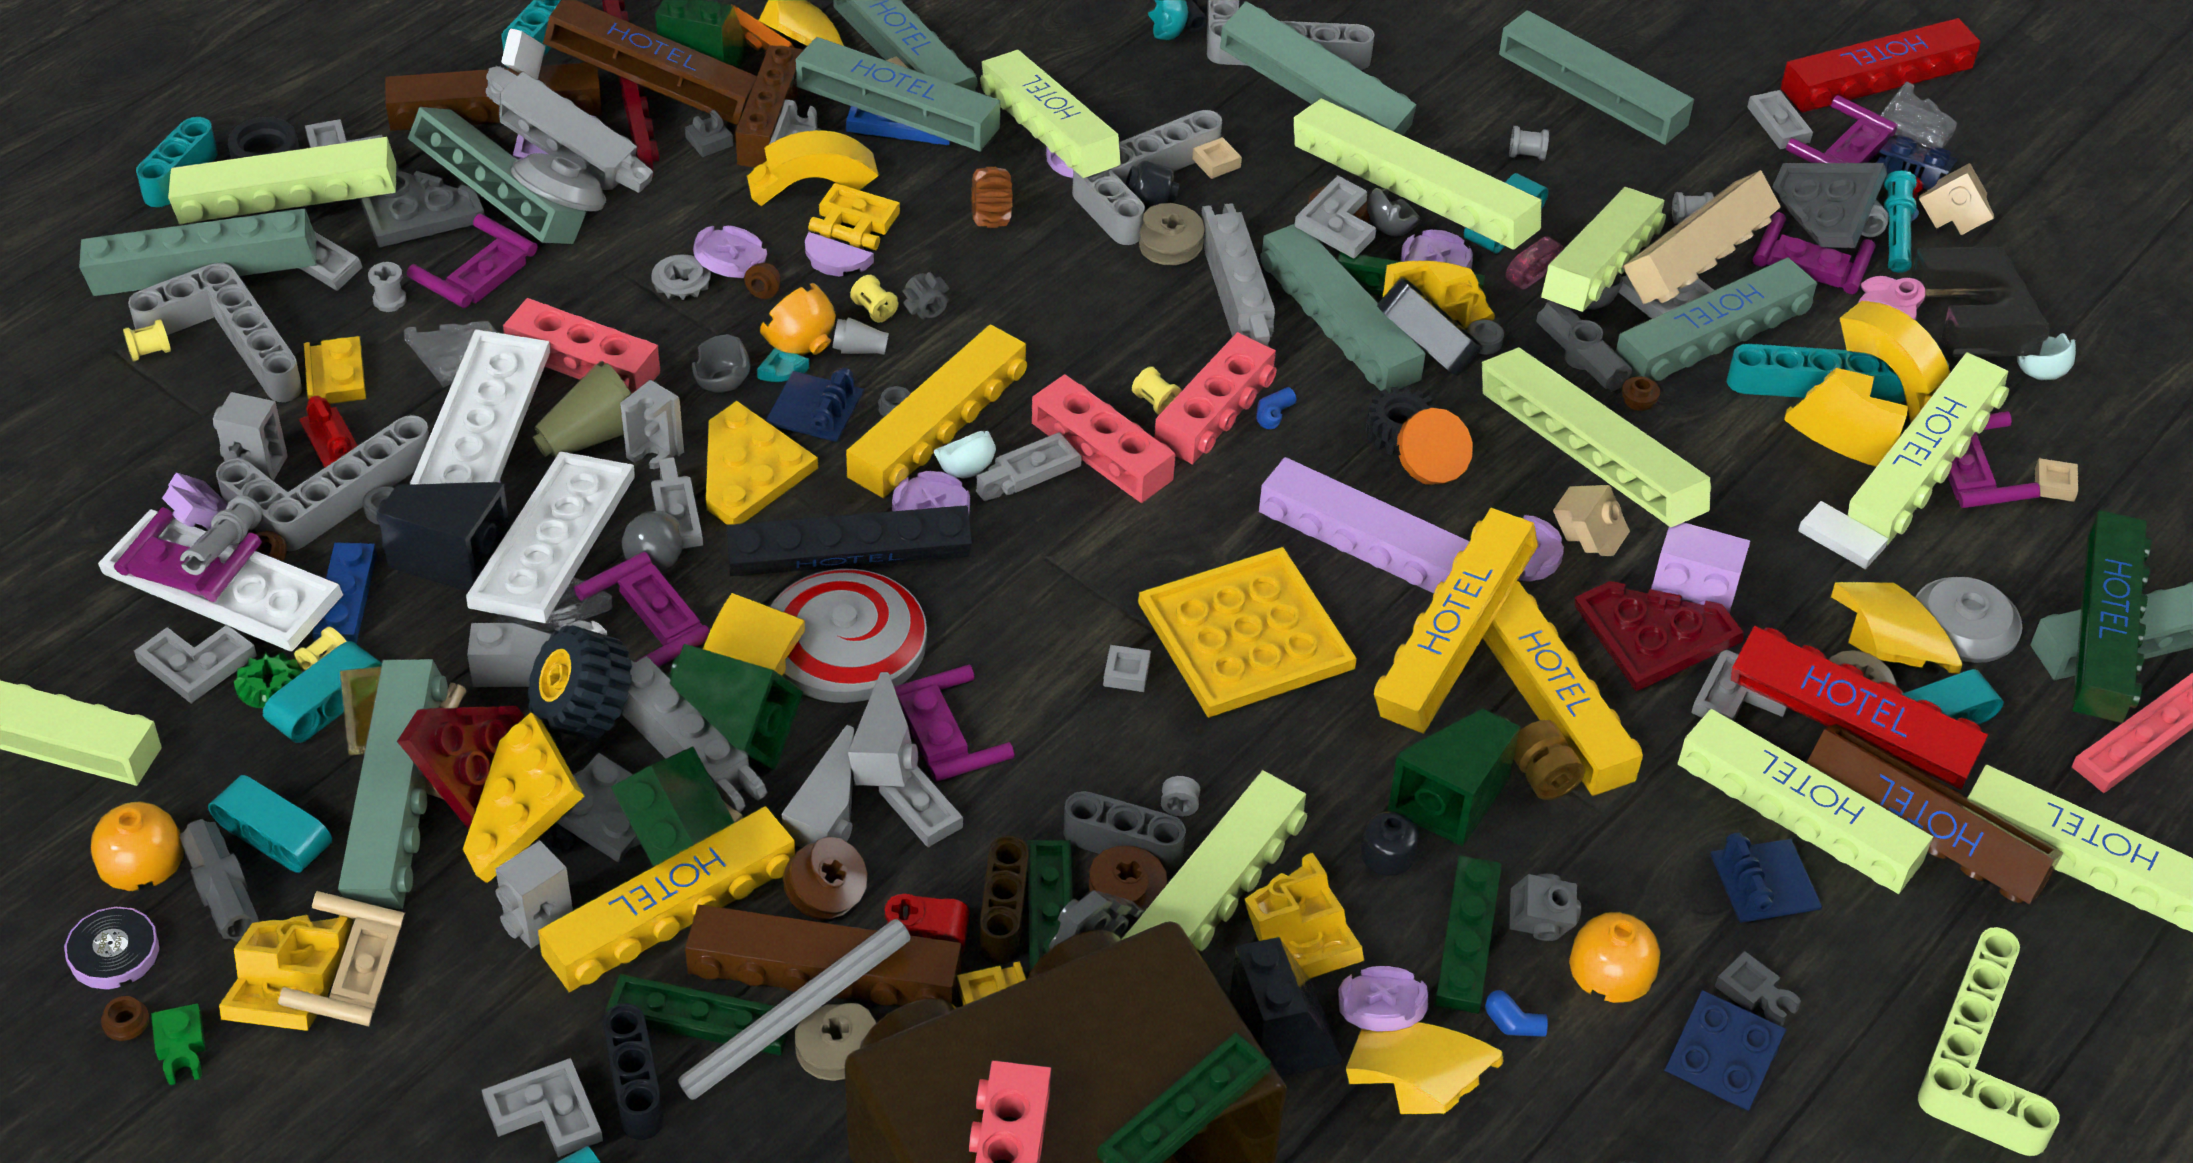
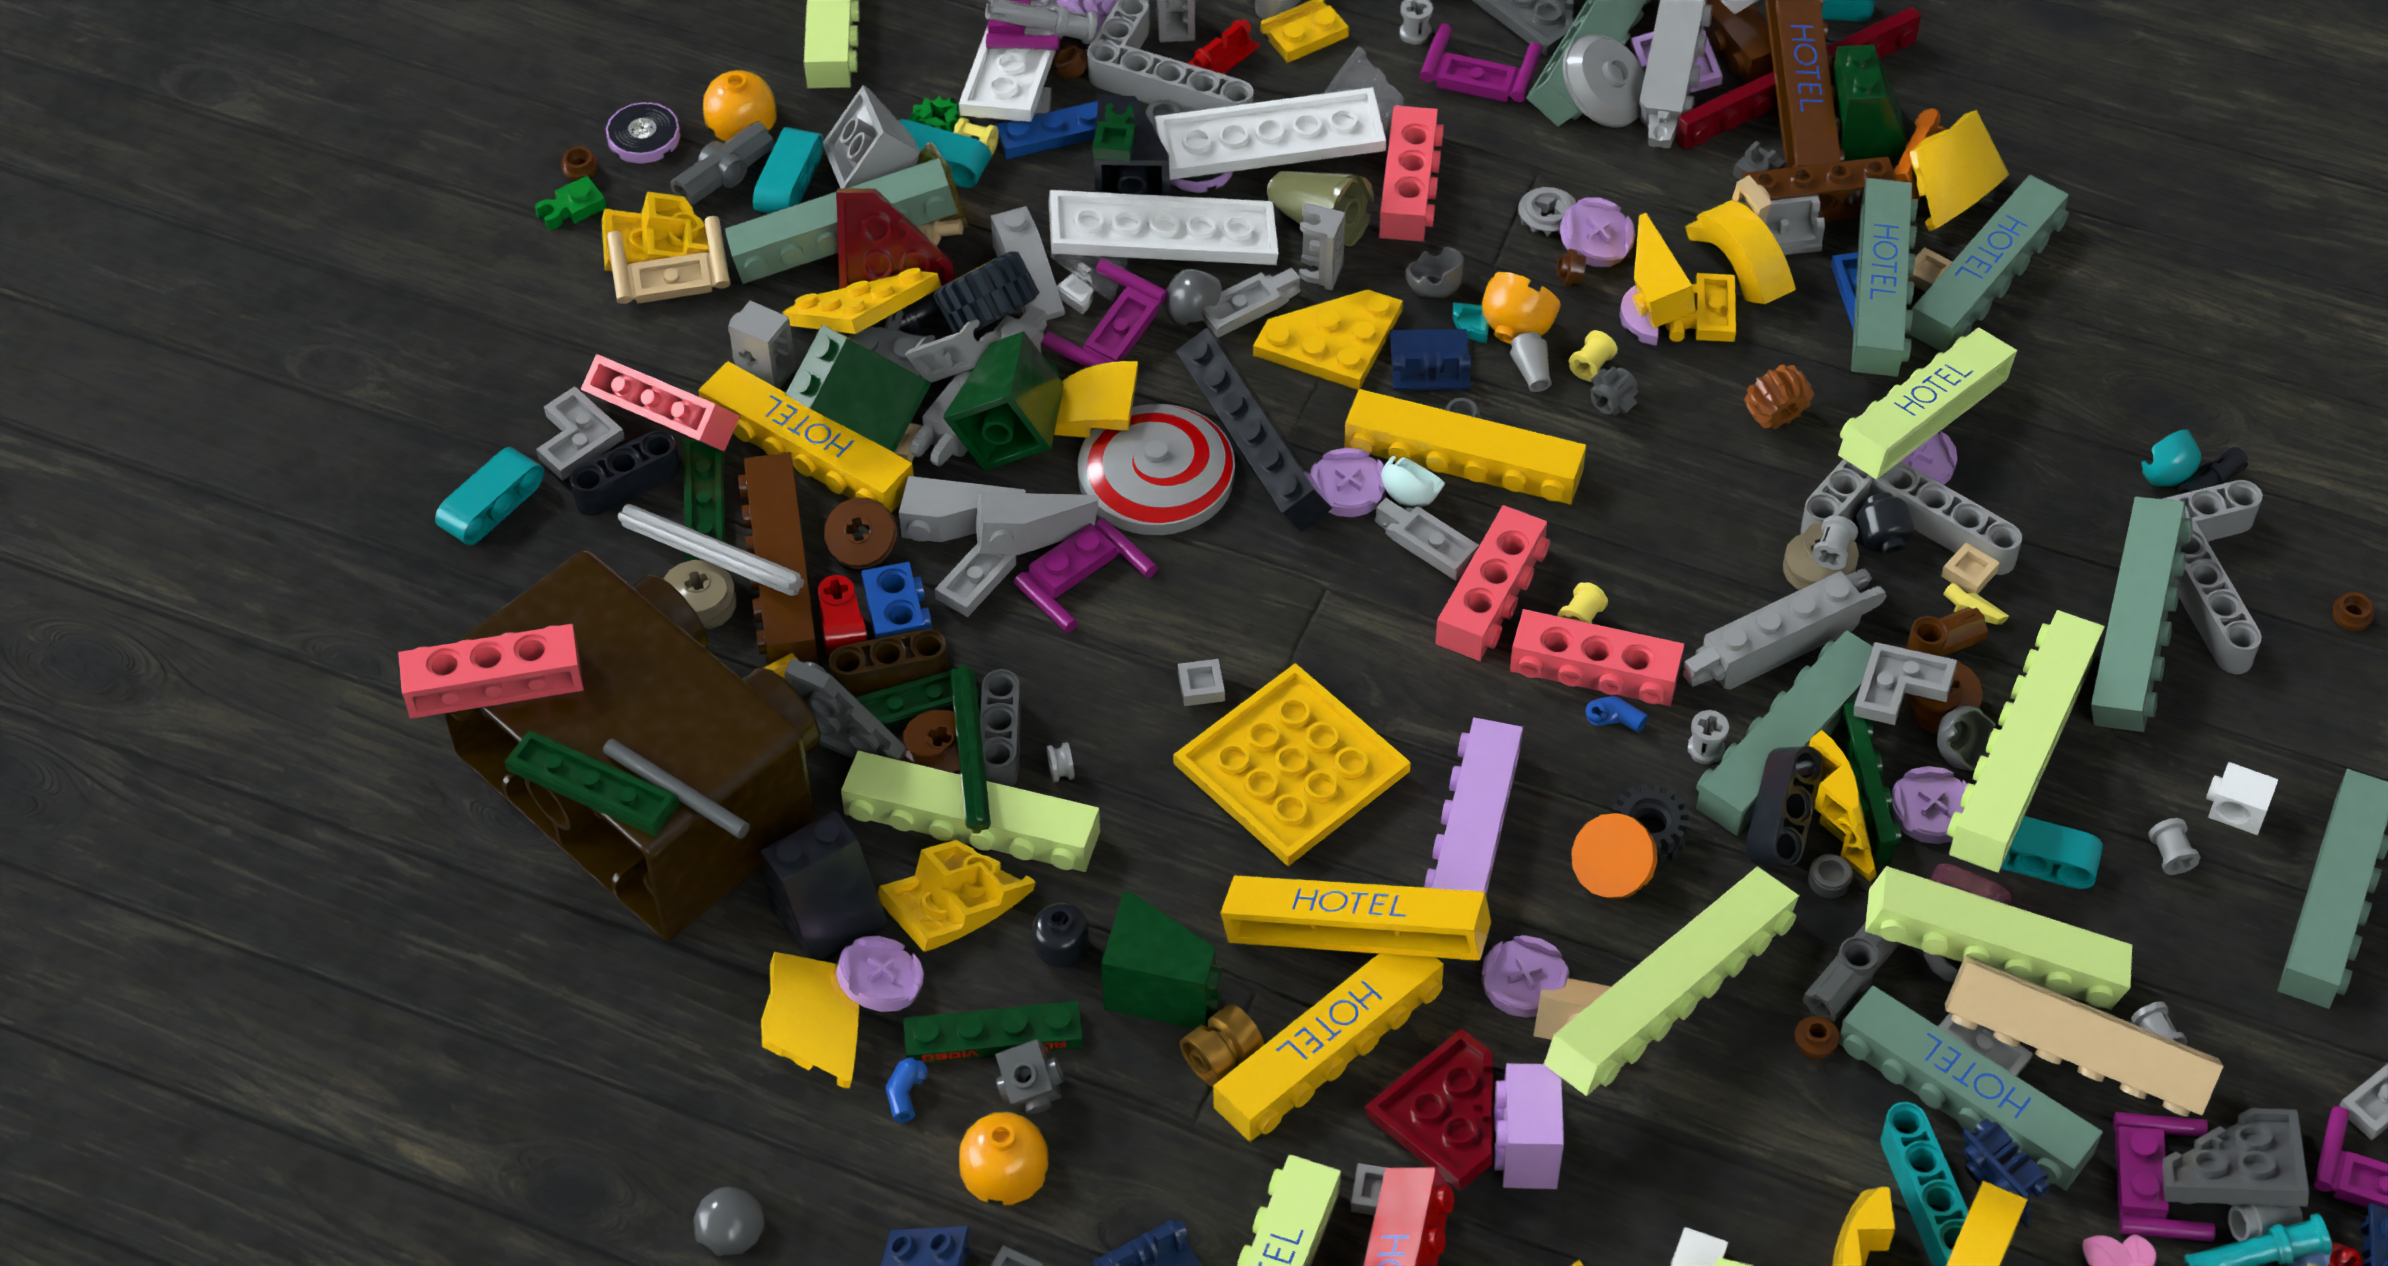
camera: 75 degrees right, 5 degrees up
light grey plate [134,625,257,704] -> none
none -> coral brick [581,354,740,452]
none -> dark grey bar [603,738,750,839]
none -> light grey slope [823,85,920,188]
none -> blue brick [861,562,932,639]
none -> light grey hinge [905,320,998,382]
none -> dark green axle [950,664,991,834]
none -> dark green plate [1092,103,1136,162]
none -> yellow slope [1632,213,1696,328]
none -> light grey bush [1687,710,1729,765]
none -> tan plate [1732,175,1772,223]
none -> light grey bush [1812,515,1858,570]
none -> reddish brown piece [1905,607,1989,657]
none -> light yellow bar [1943,583,2009,625]
none -> dark blue hinge [1963,1118,2051,1229]
none -> white brick [2206,762,2278,835]

